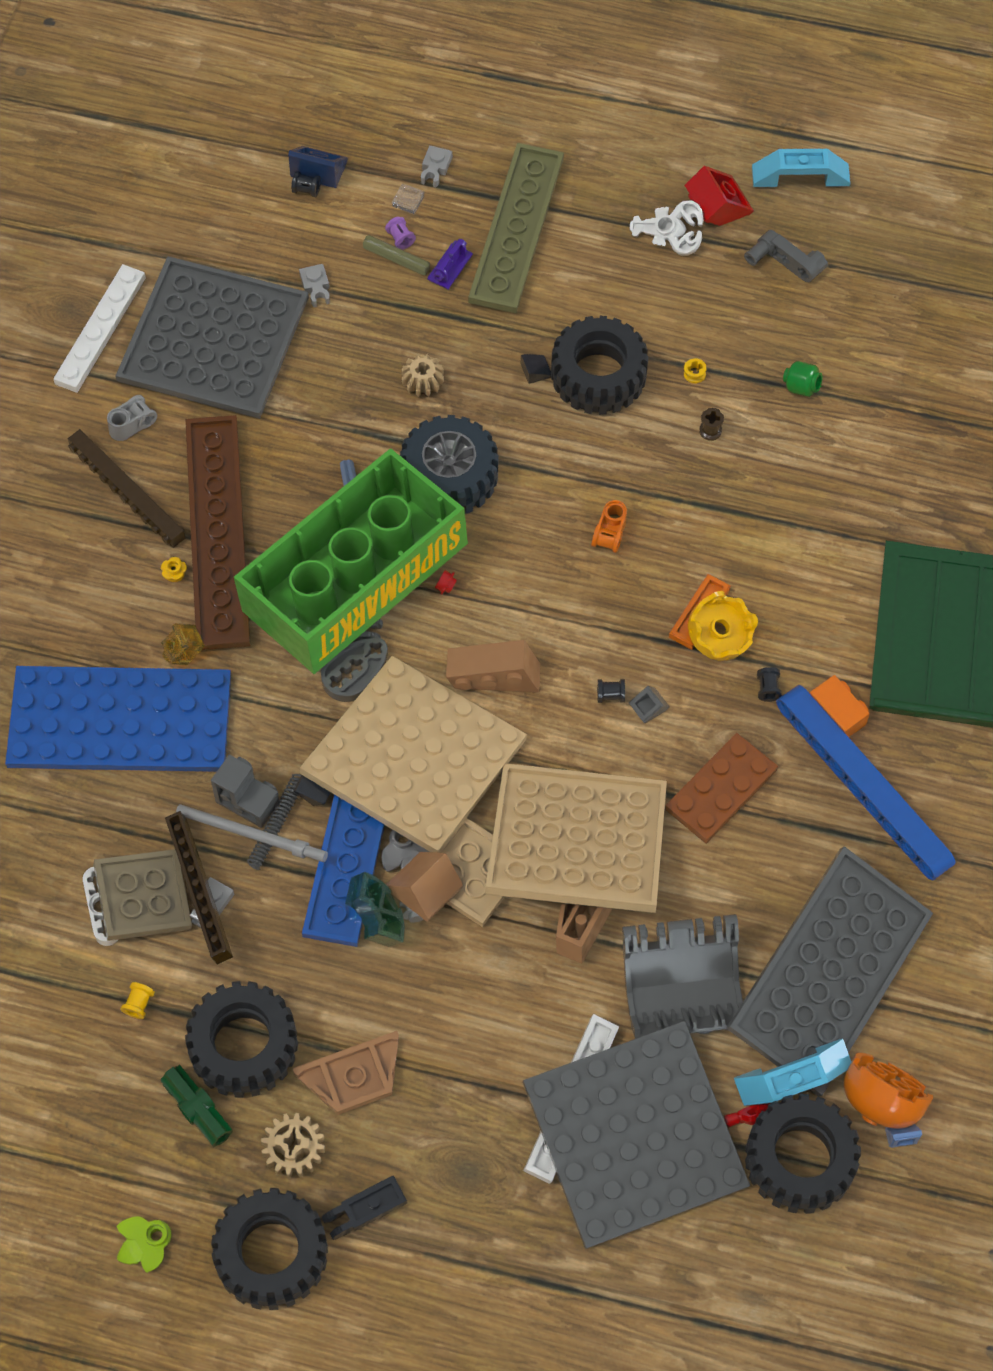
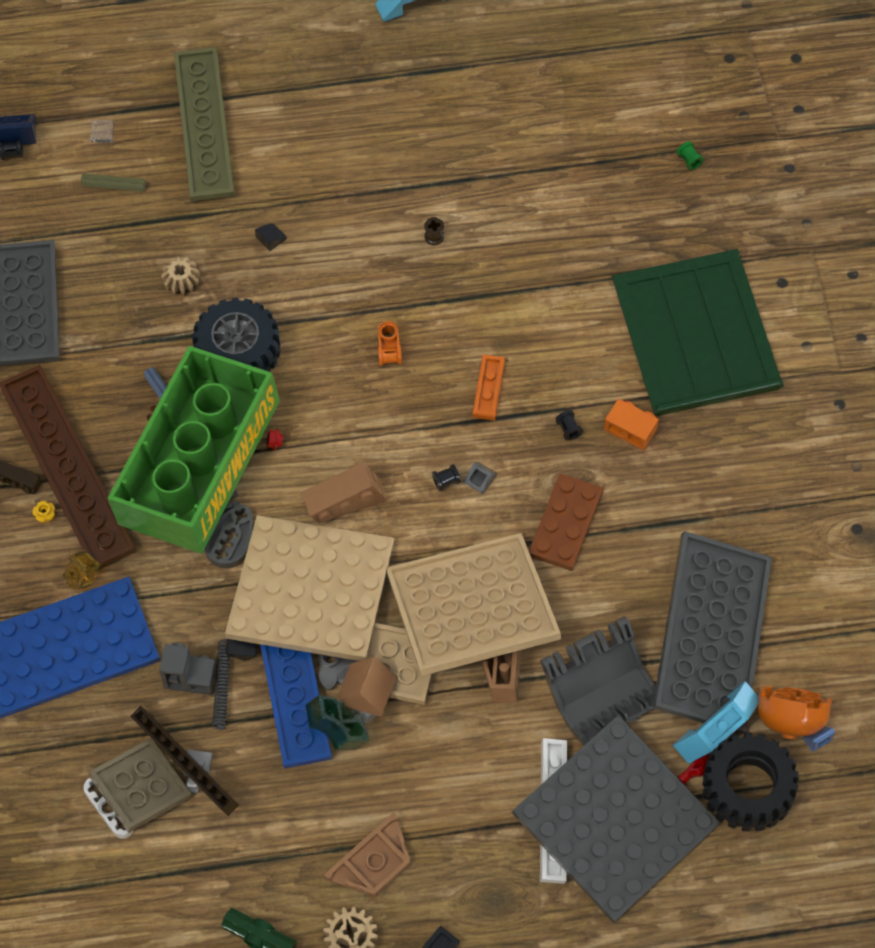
camera: 20 degrees left, 0 degrees up
yellow bush [120,982,155,1019] -> none
light grey bar [176,804,328,862] -> none
black tyre [185,981,298,1098] -> none
light grey plate [299,264,330,307] -> none
medium lavender bush [385,217,416,250] -> none
light grey plate [421,145,453,188] -> none
dark purple hinge [427,239,473,290] -> none
black tyre [551,315,649,415] -> none
white animal [630,200,704,256] -> none
red slope [684,165,754,226] -> none
yellow bush [684,358,706,384] -> none
yellow plate [688,591,758,661] -> none
dark grey beam [744,230,828,283] -> none
blue beam [776,685,956,881] -> none
green head [783,361,823,397] -> none

